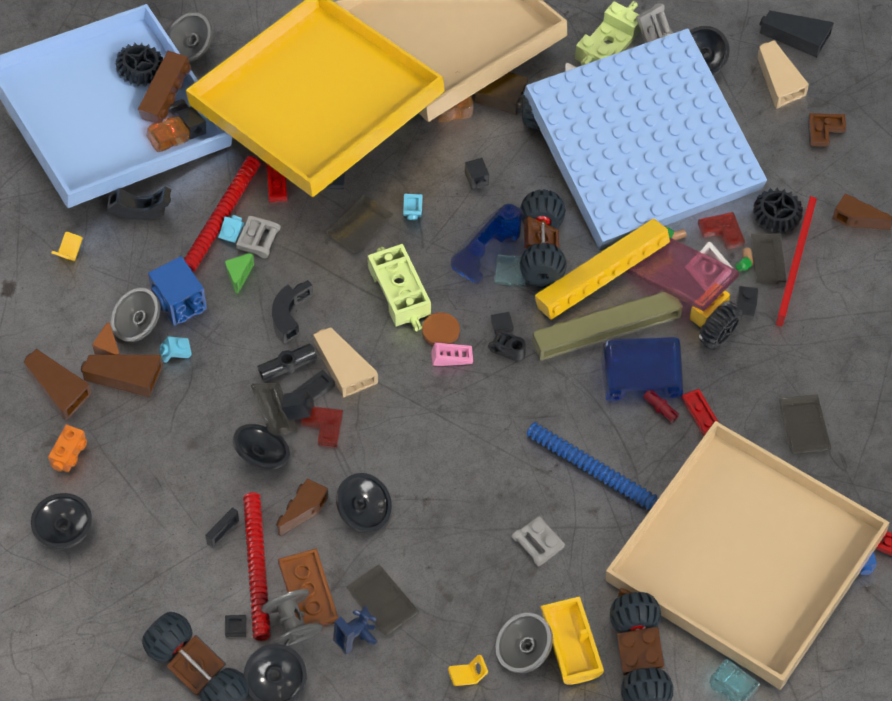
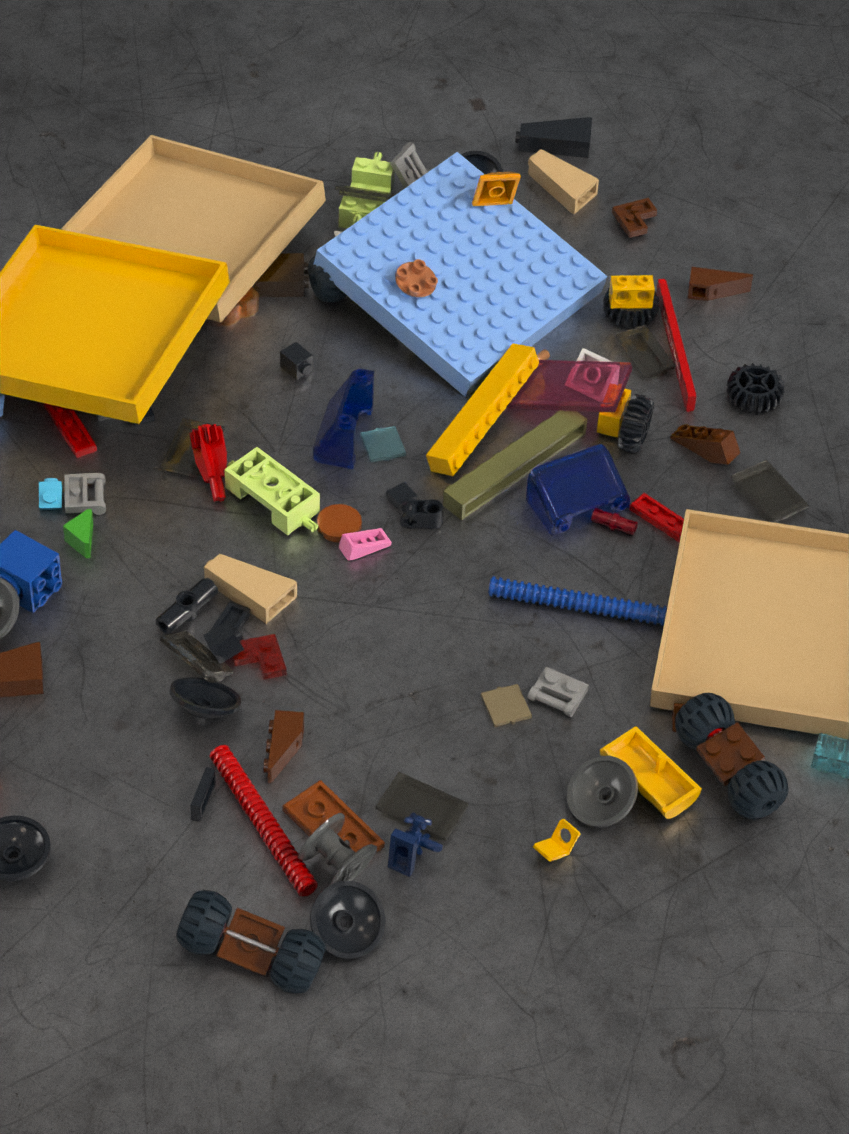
camera: 25 degrees left, 10 degrees down
medium azure bracket [159,336,192,362] -> none
red piece [184,156,261,272] -> none
black tile [225,615,246,637] -> none
black arch [272,280,313,344] -> none
black dish [336,473,392,532] -> none
medium azure bracket [403,194,423,220] -> none
black plate [520,189,567,287] -> none
clear red plate [698,212,745,249] -> none
green arm [735,248,753,272] -> none
black brick [736,286,758,316] -> none
none -> red piece [189,424,227,502]
none -> clear smoke piece [335,185,396,202]
none -> nougat dish [395,259,438,297]
none -> light orange slope [472,172,521,206]
none -> dark tan piece [481,684,532,727]
none -> yellow brick [609,275,655,309]
none -> reddish brown slope [670,424,740,465]
none -> black gear [727,363,785,414]

